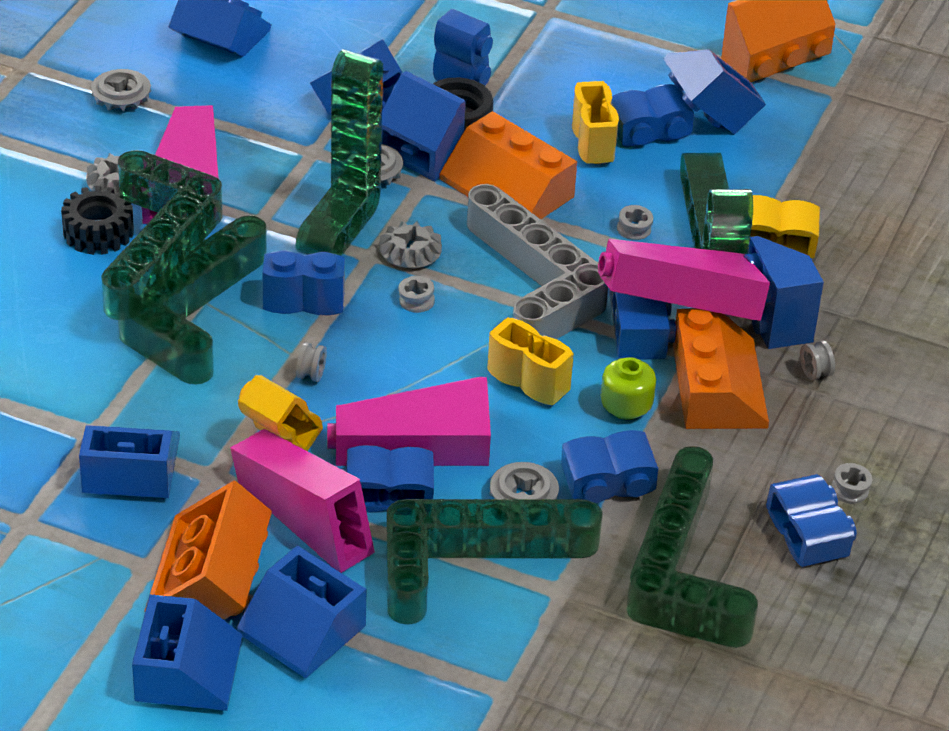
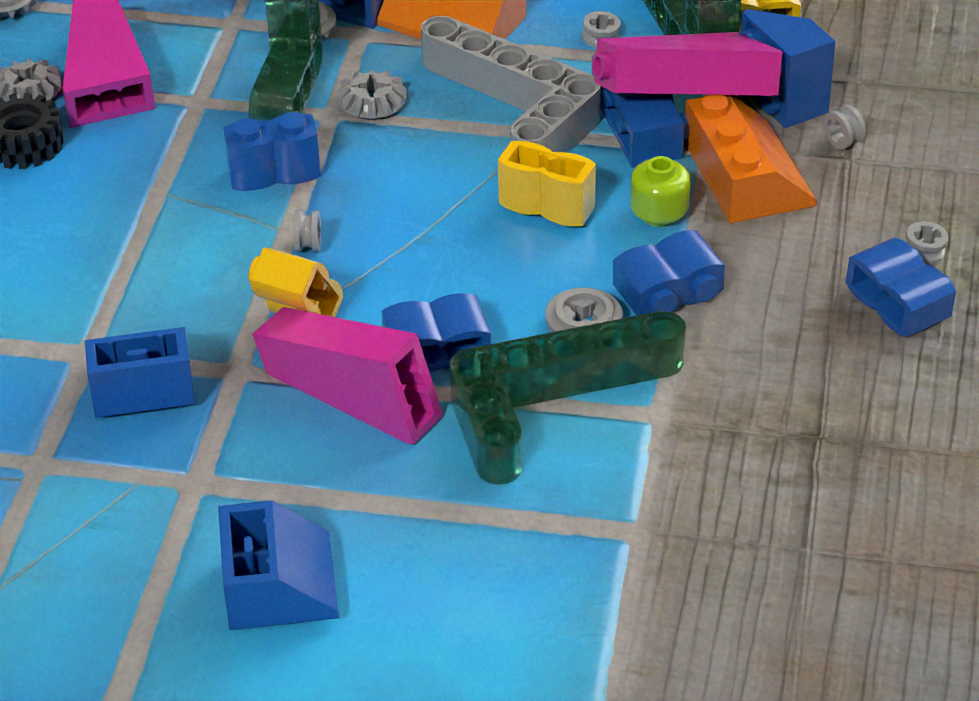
camera: 10 degrees left, 0 degrees up
clear green beam [101,150,223,320] -> none
clear green beam [117,215,267,385] -> none
orange slope [144,480,272,620] -> none
blue slope [237,545,367,678] -> none
dark pink slope [327,377,491,466] -> none
light grey bush [398,276,435,313] -> none
clear green beam [626,446,758,648] -> none

